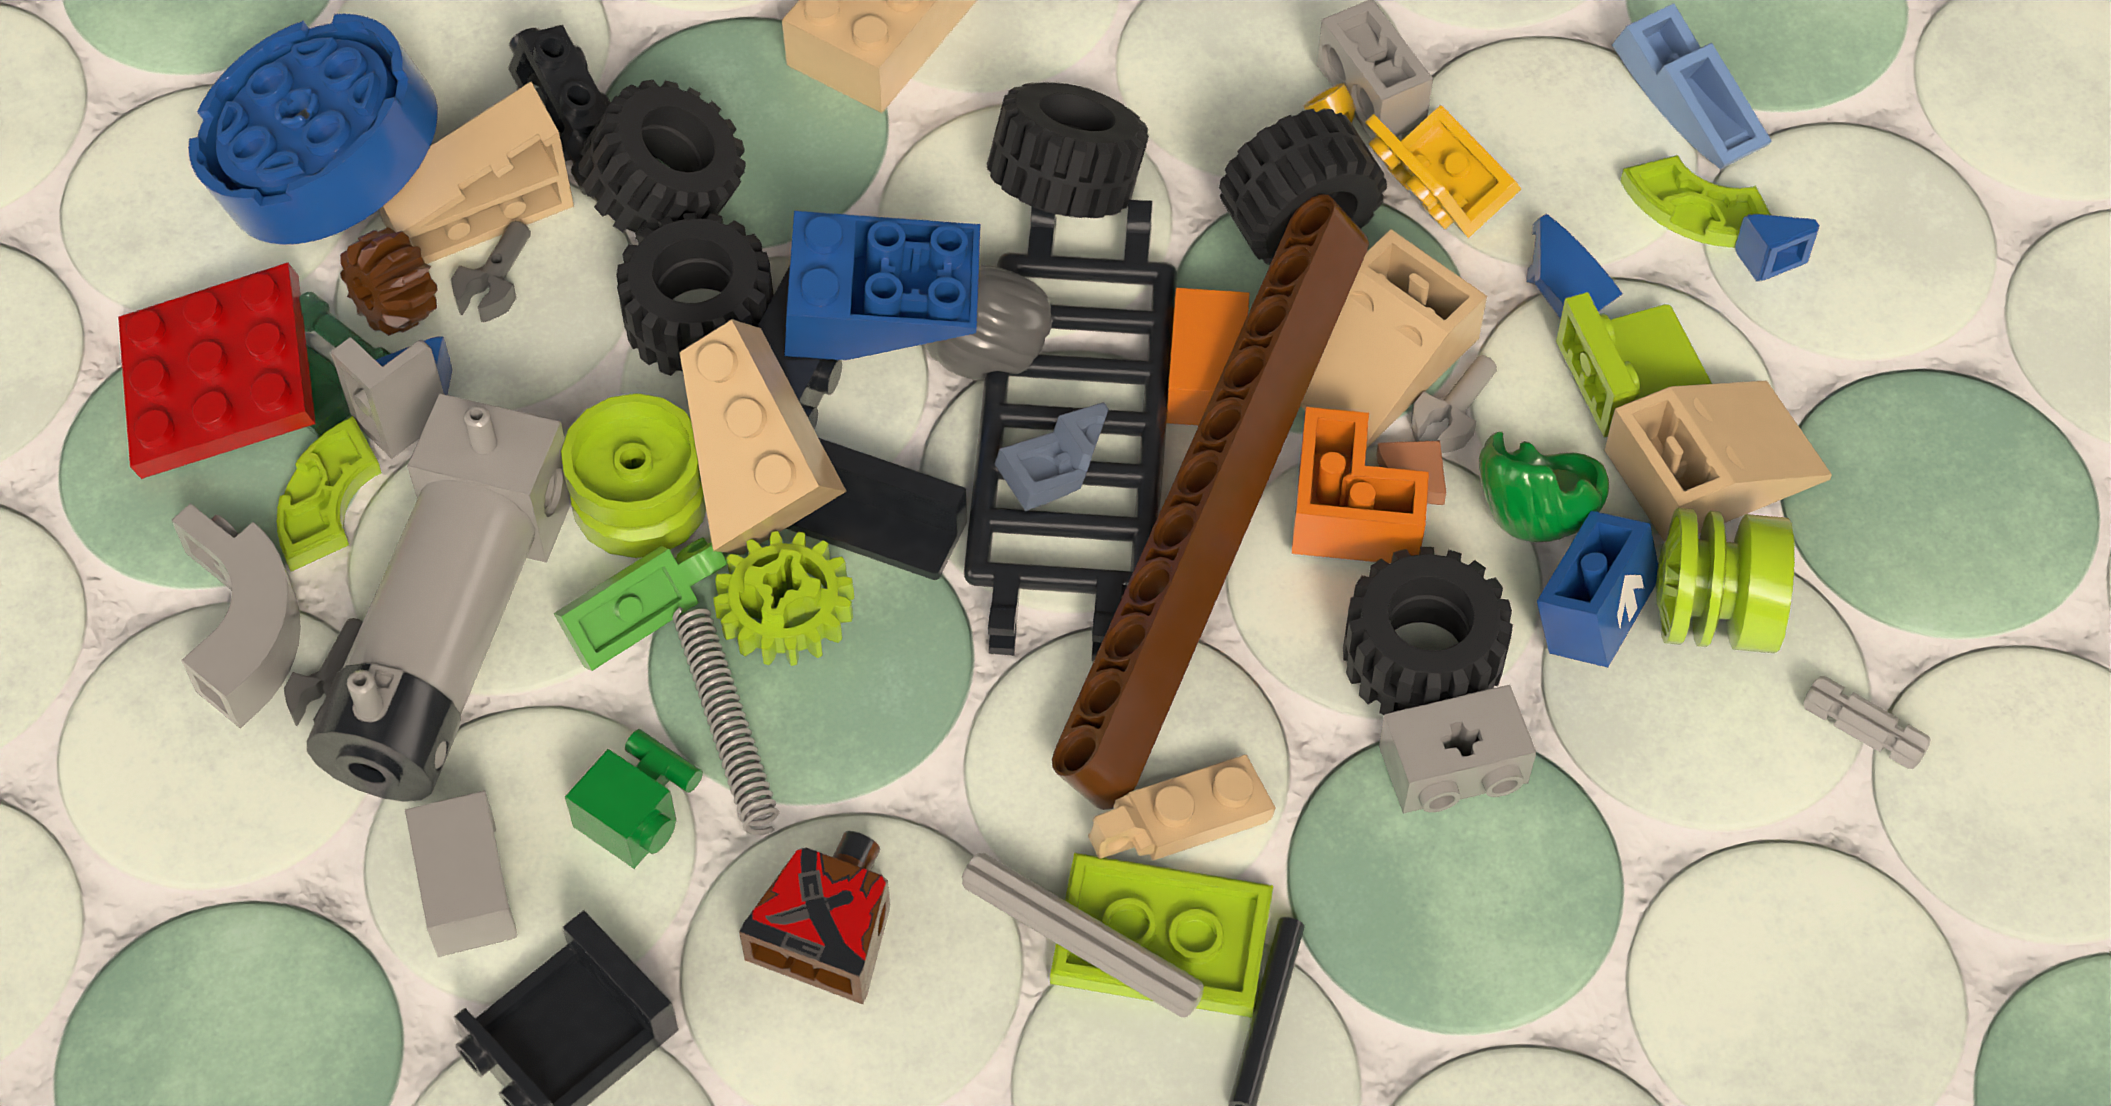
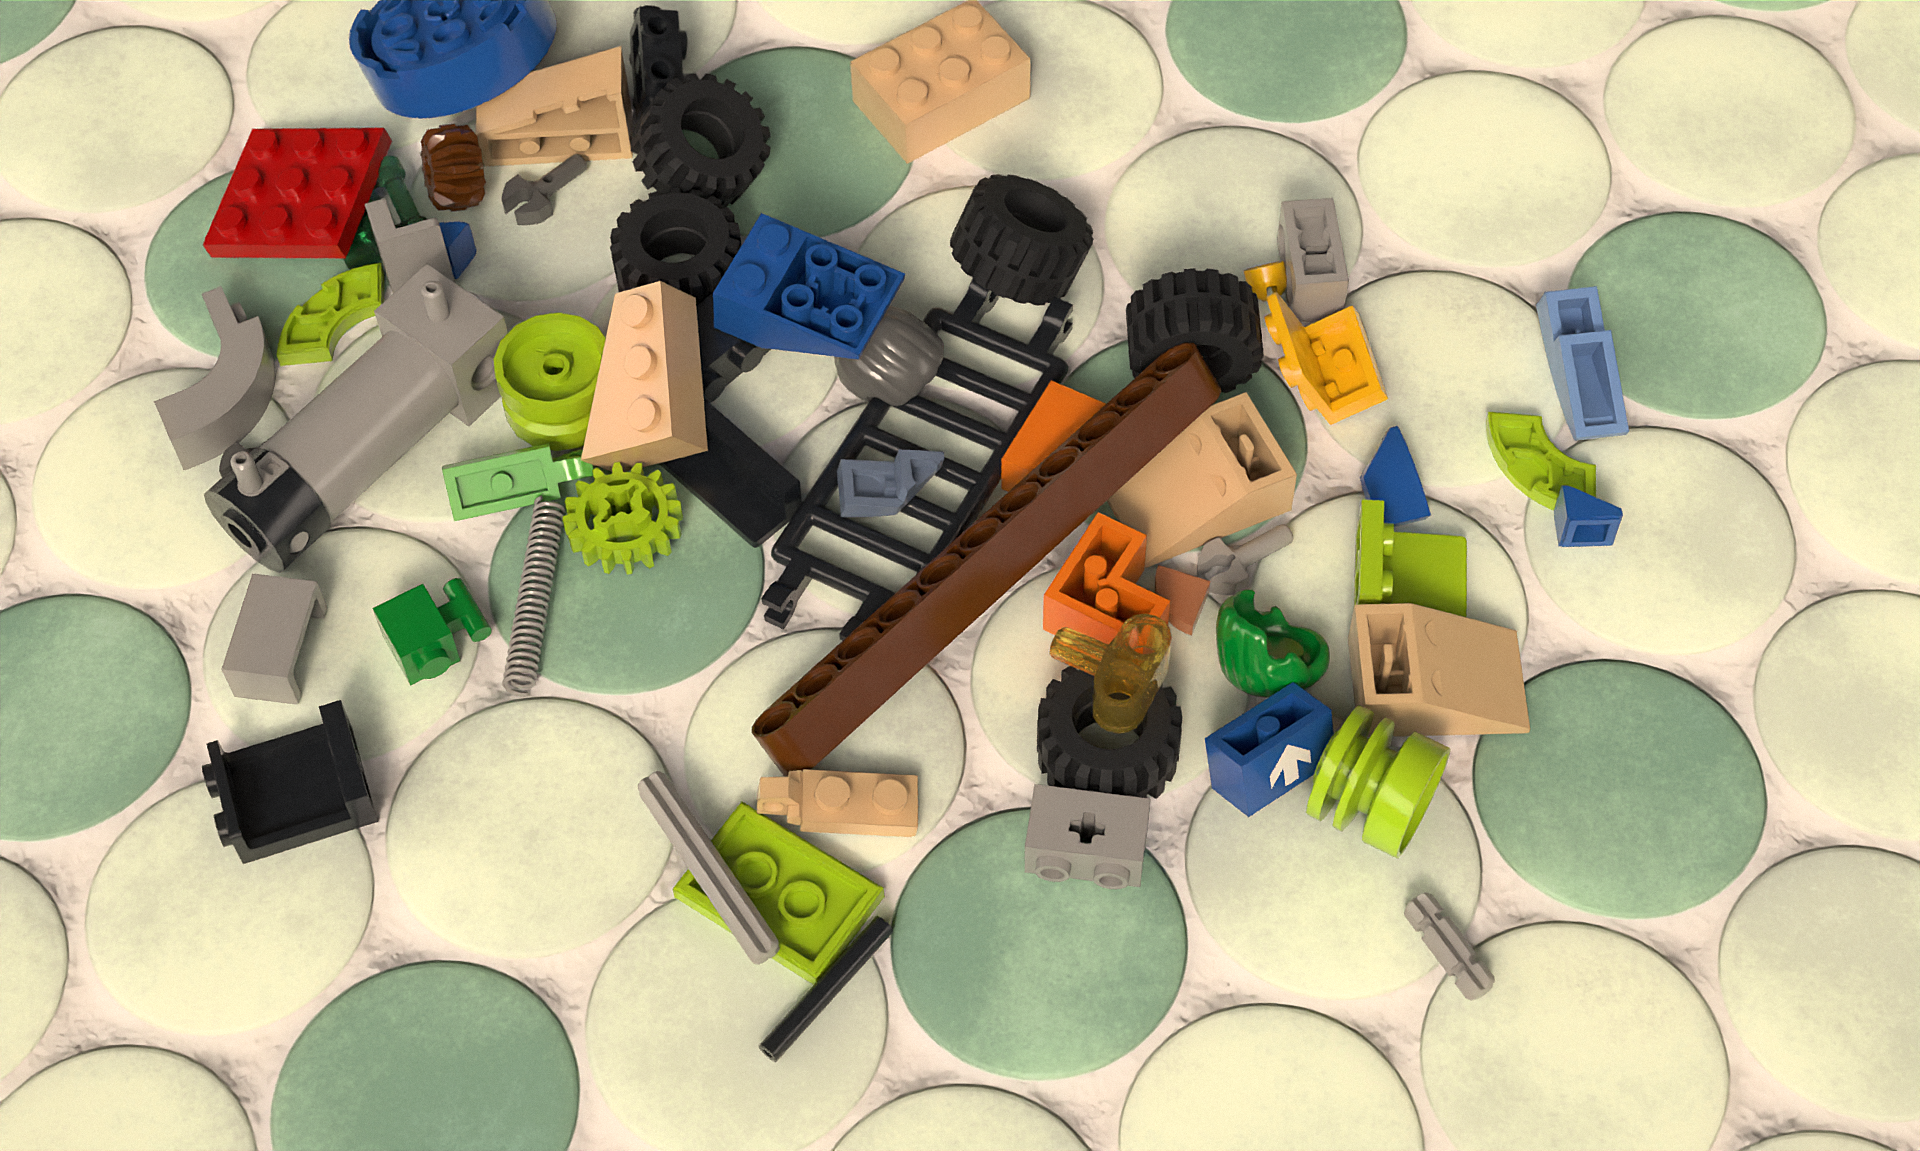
camera: 25 degrees right, 0 degrees up
torso [739,831,890,1005] -> none
none -> clear yellow beam [1049,614,1172,733]

